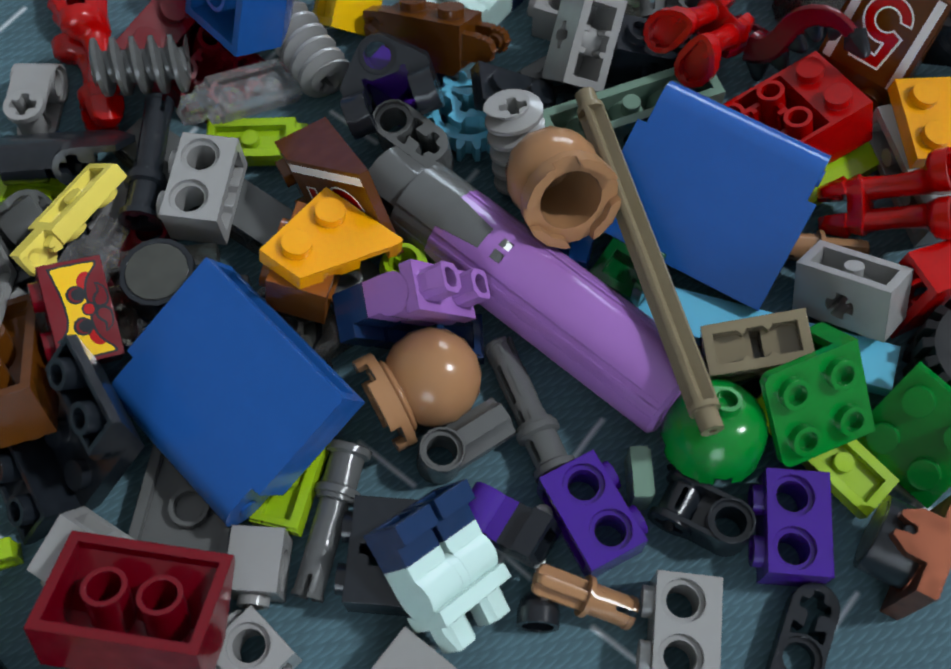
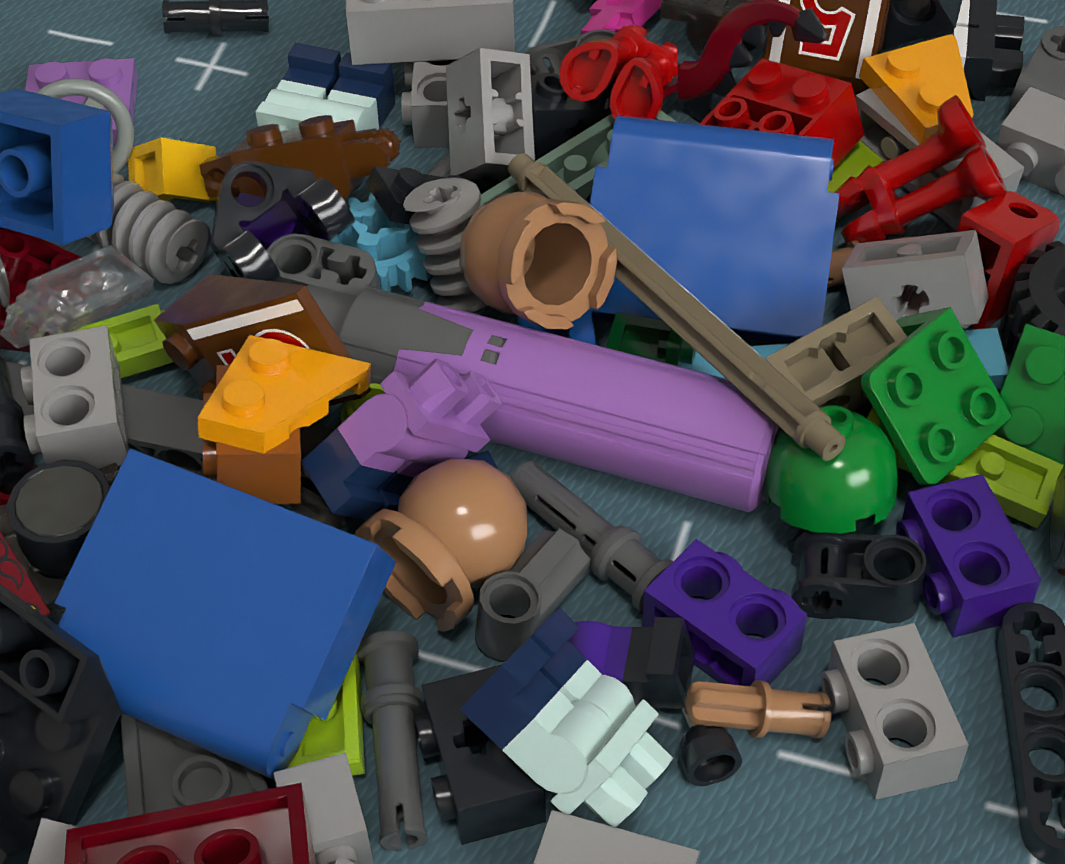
camera: 20 degrees left, 15 degrees down
sand green tile [624,446,655,510] -> none

